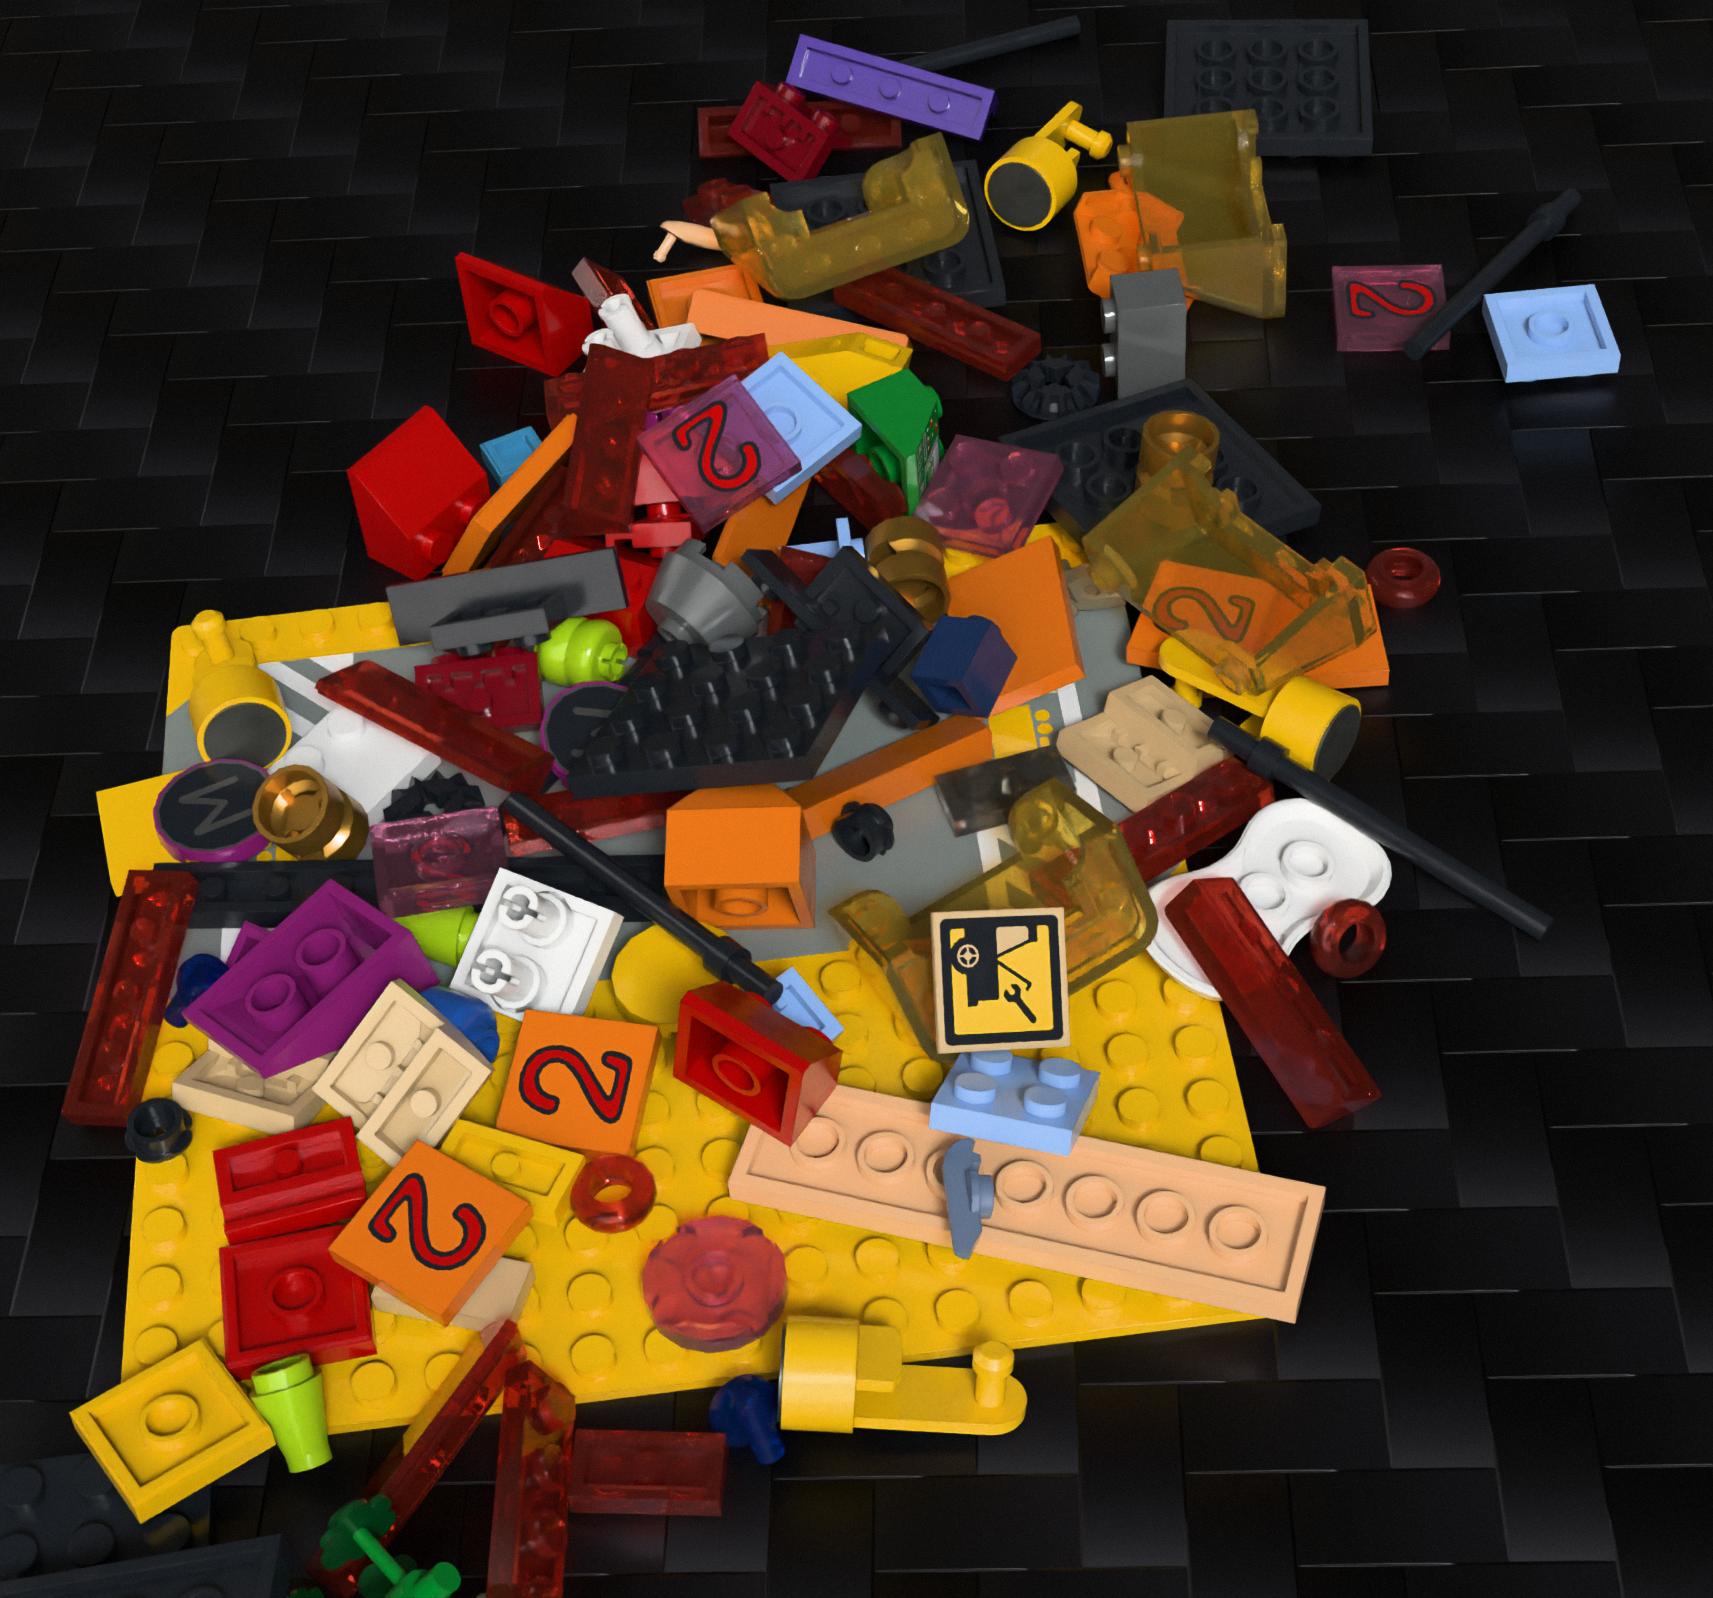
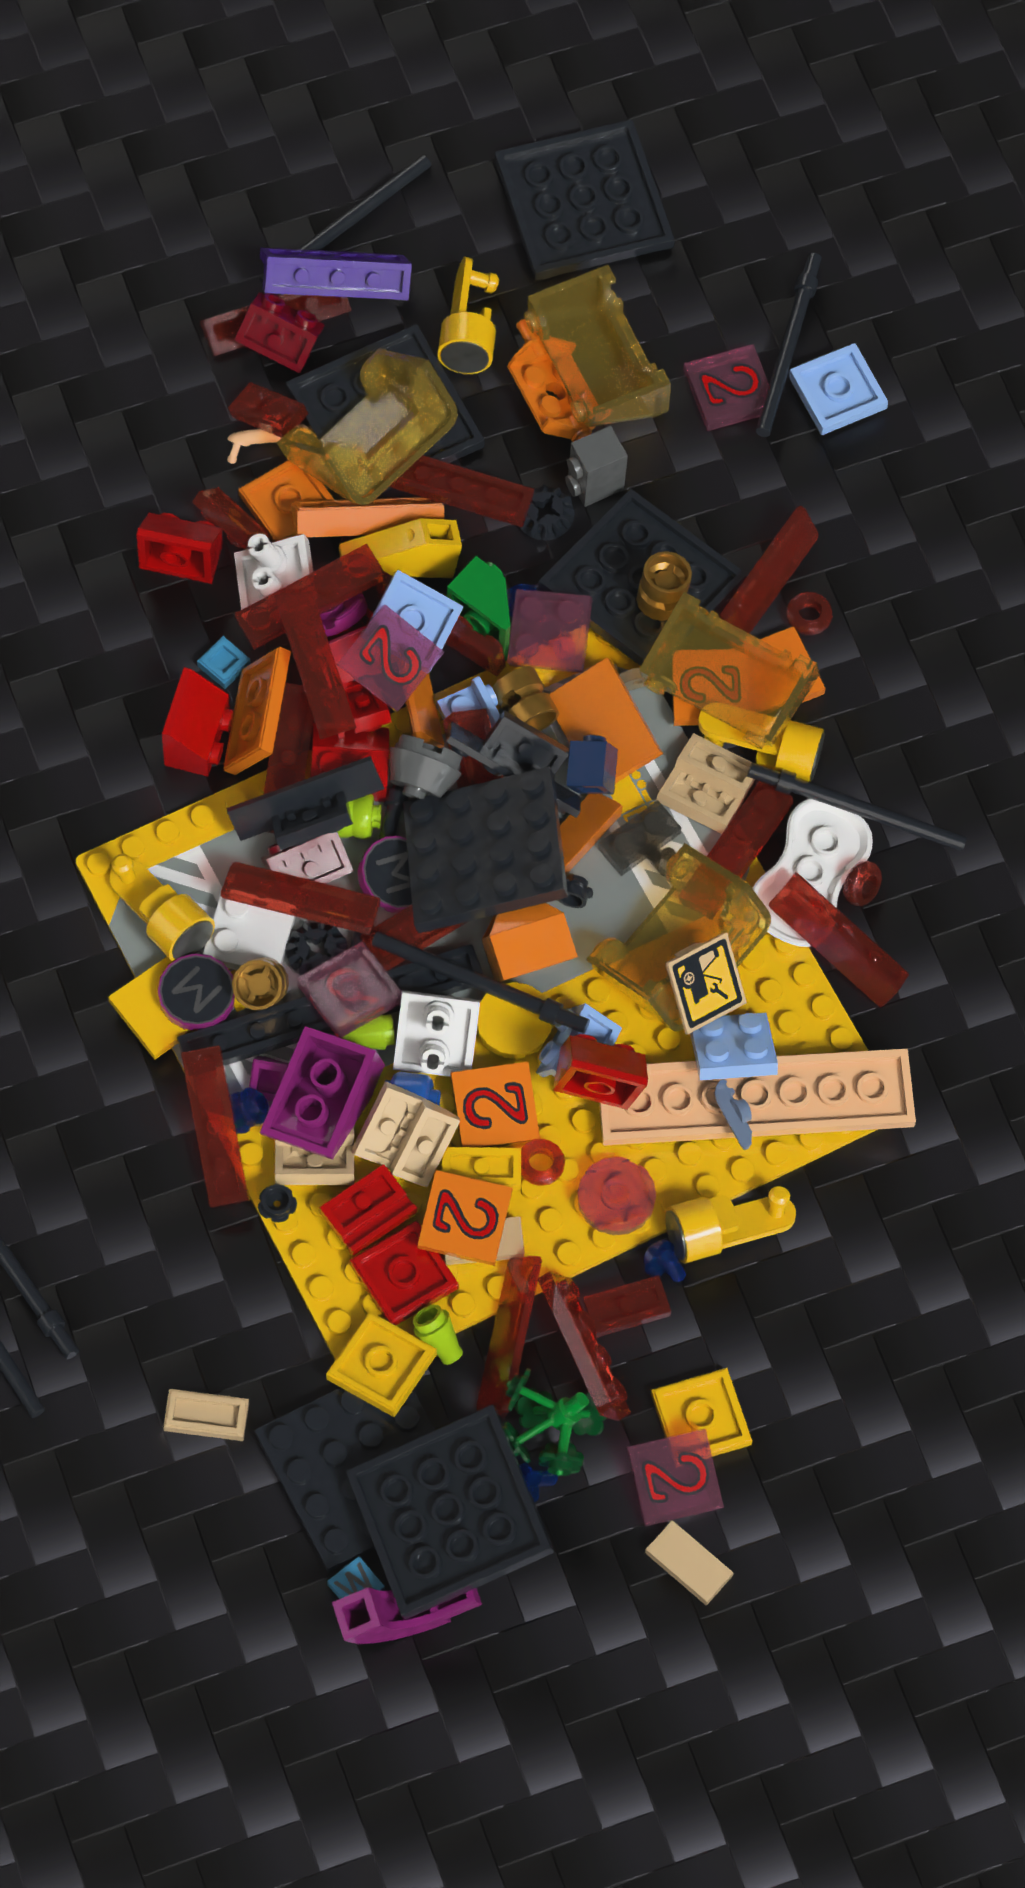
camera: 30 degrees left, 20 degrees up
none -> clear red slope [718,505,818,645]

